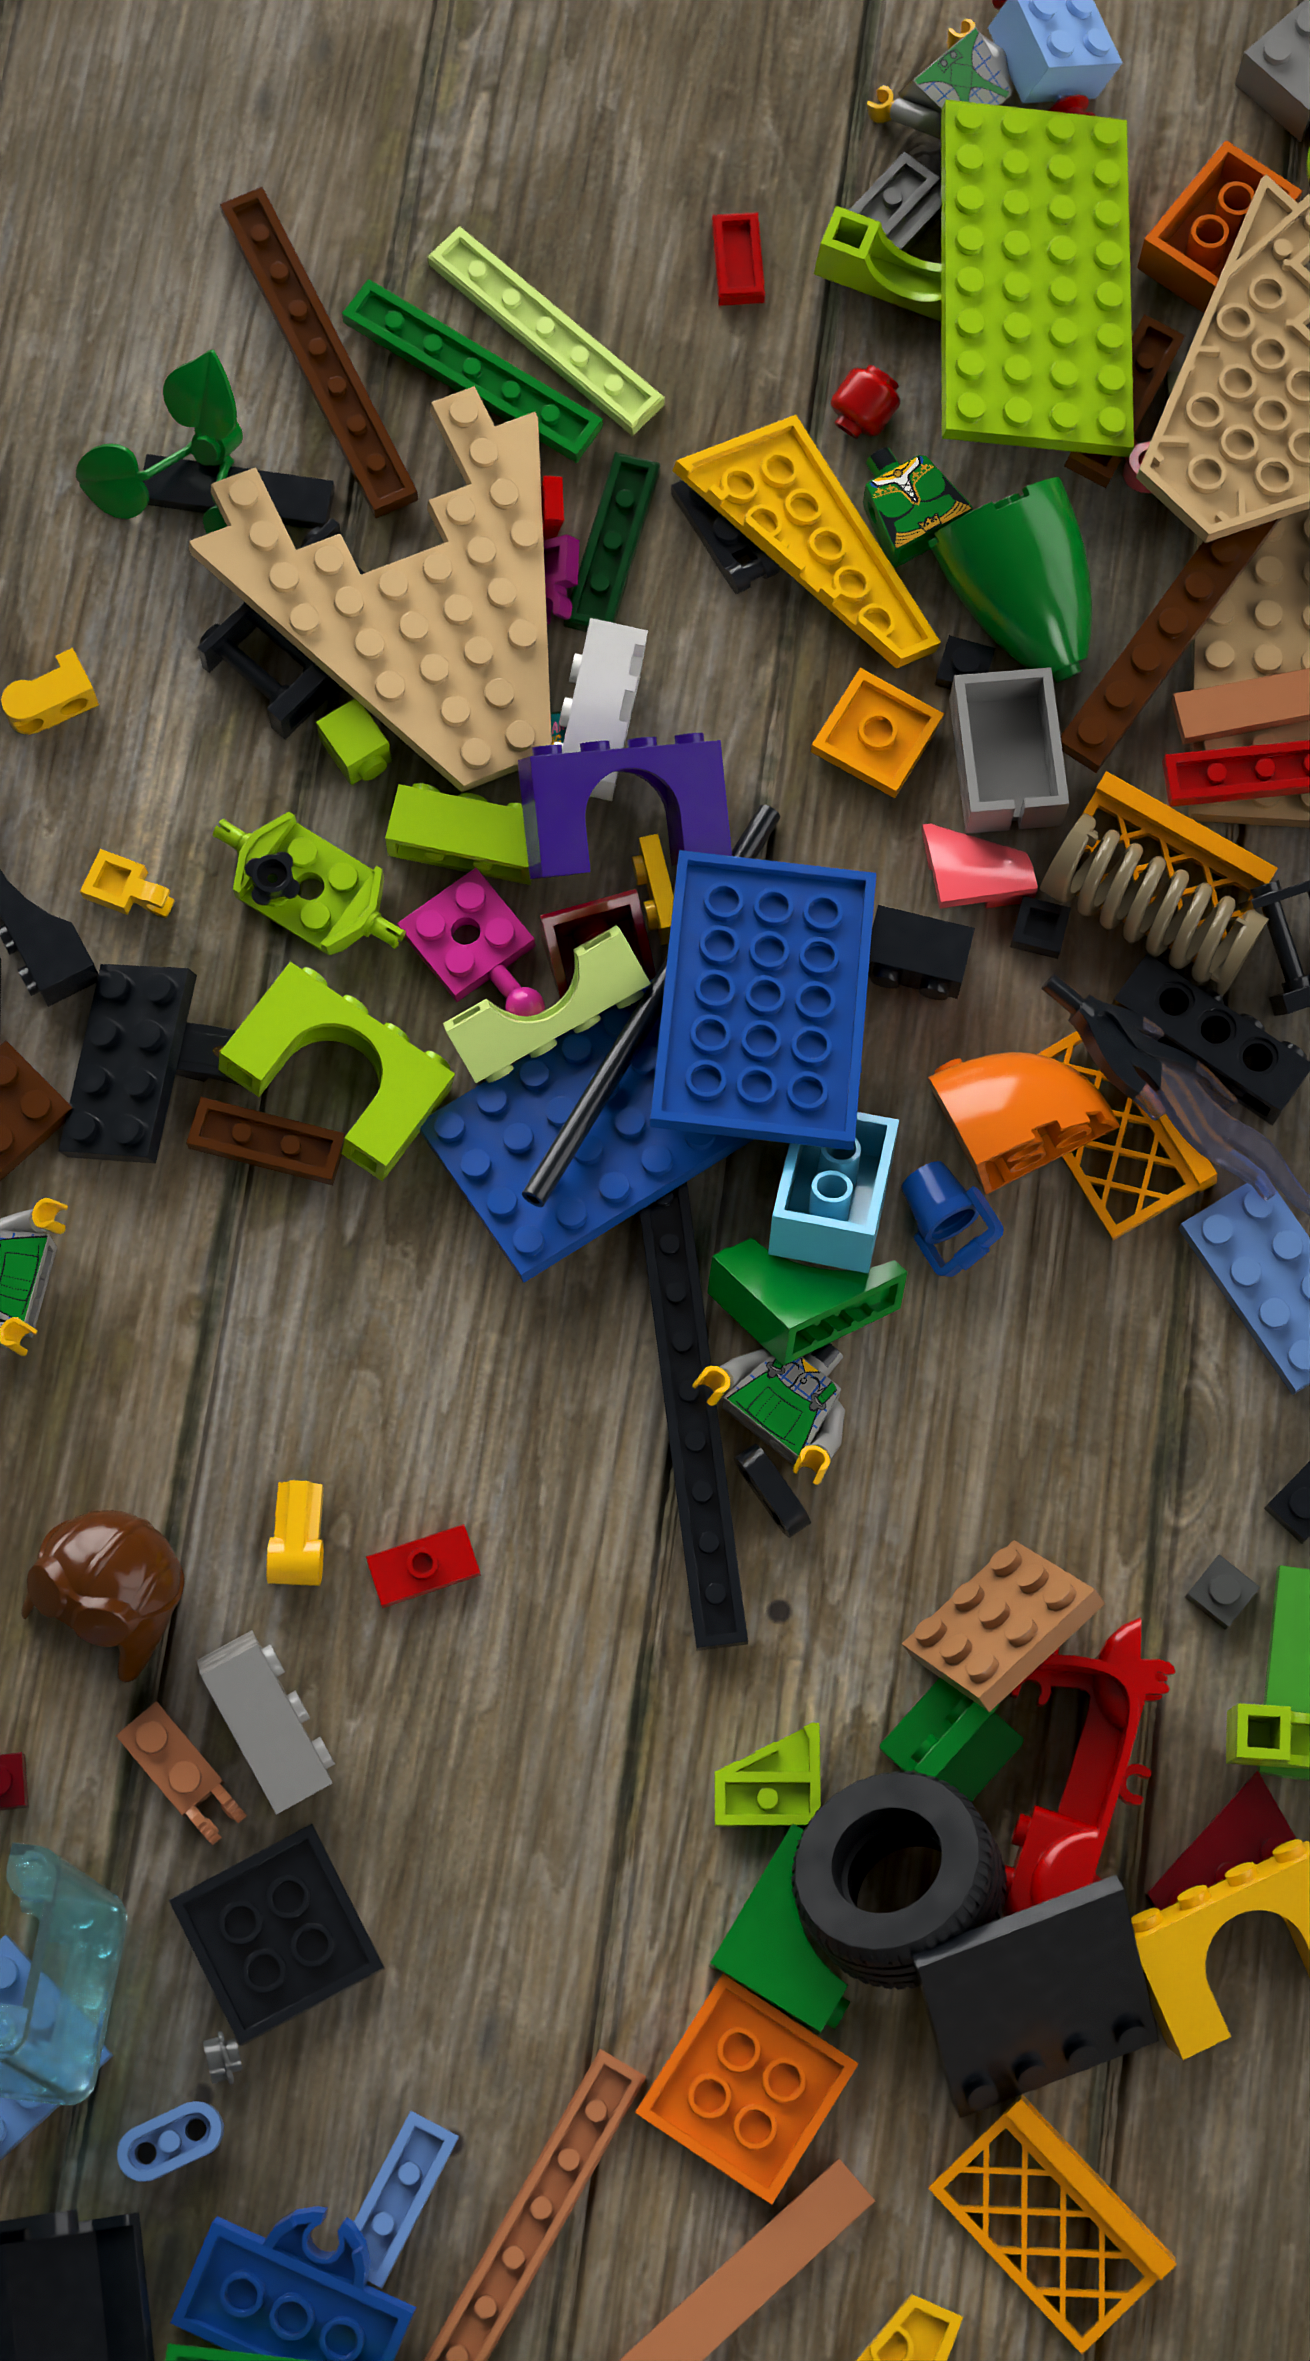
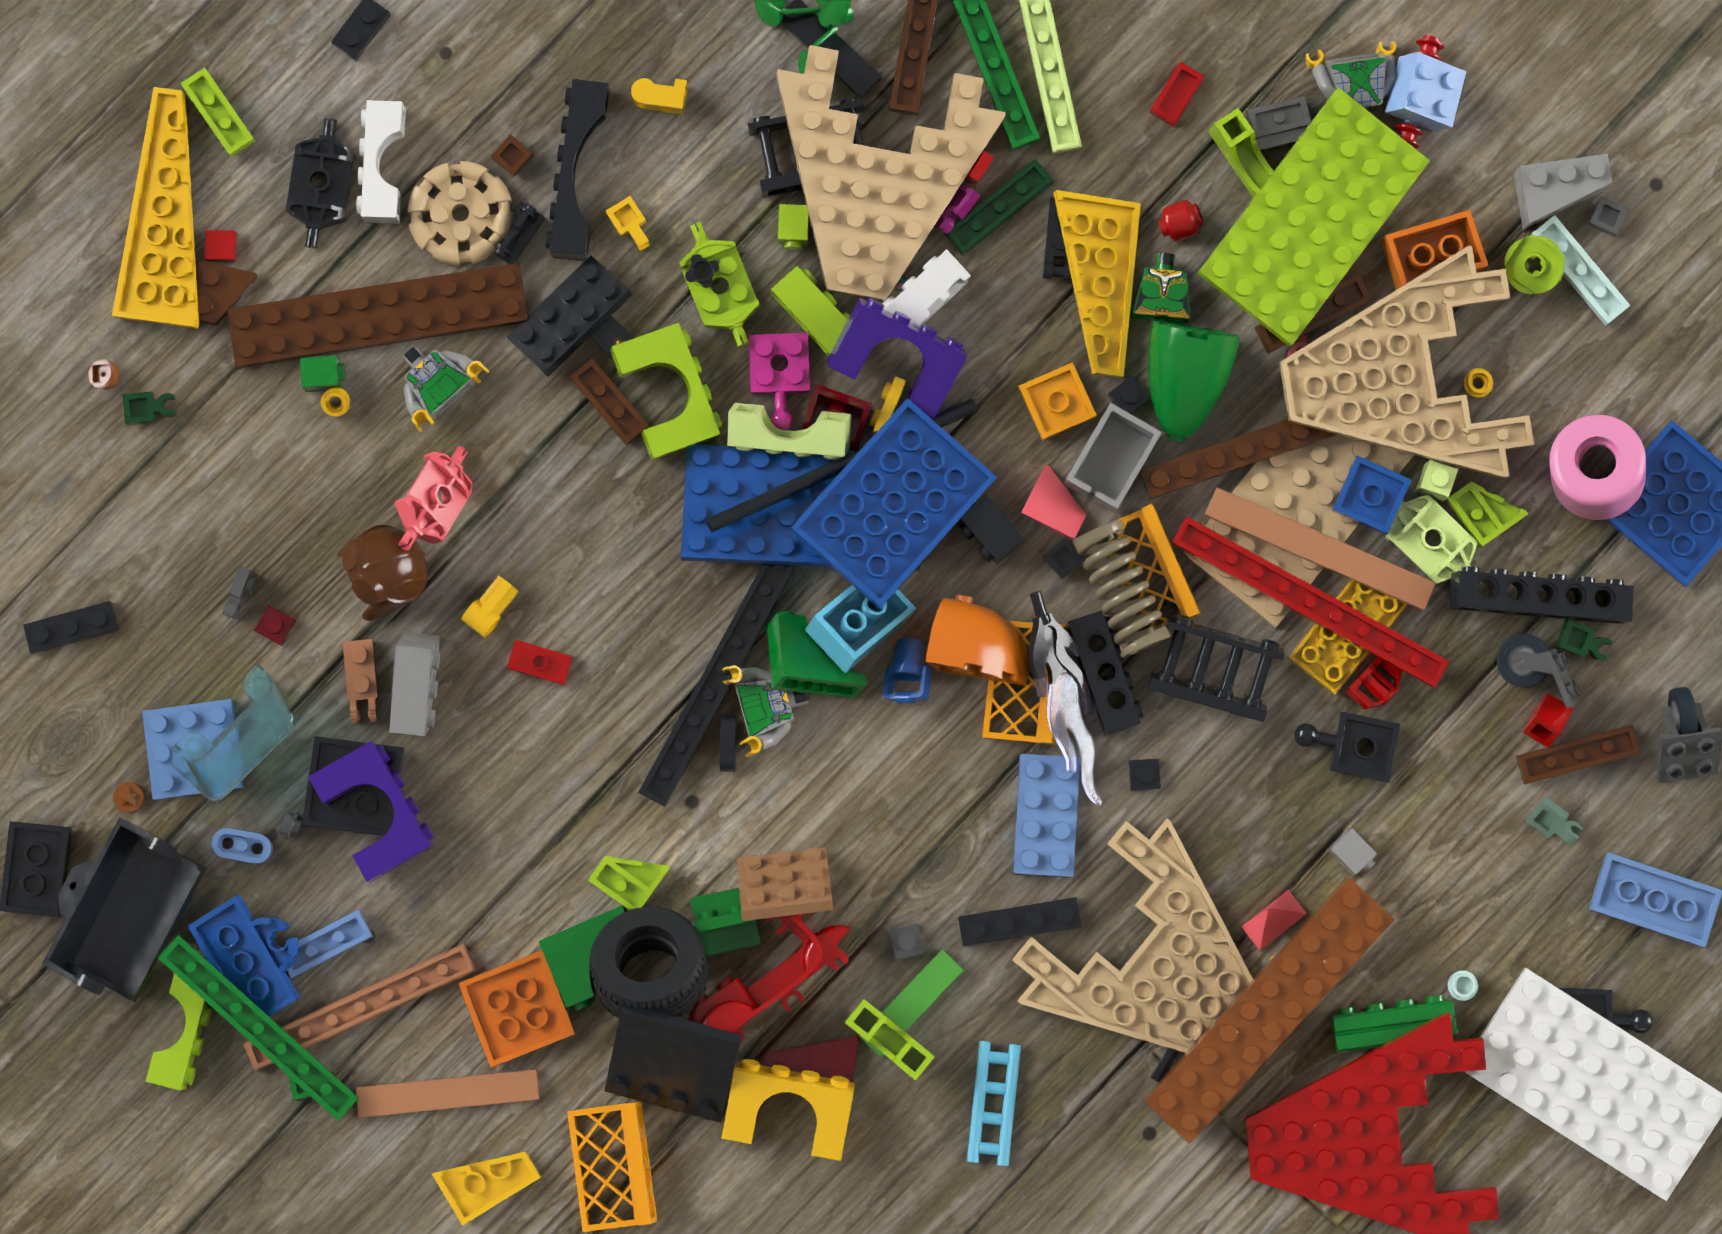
camera: 35 degrees right, 10 degrees up
none -> dark purple arch [308,741,434,883]
none -> coral plate [395,446,472,551]

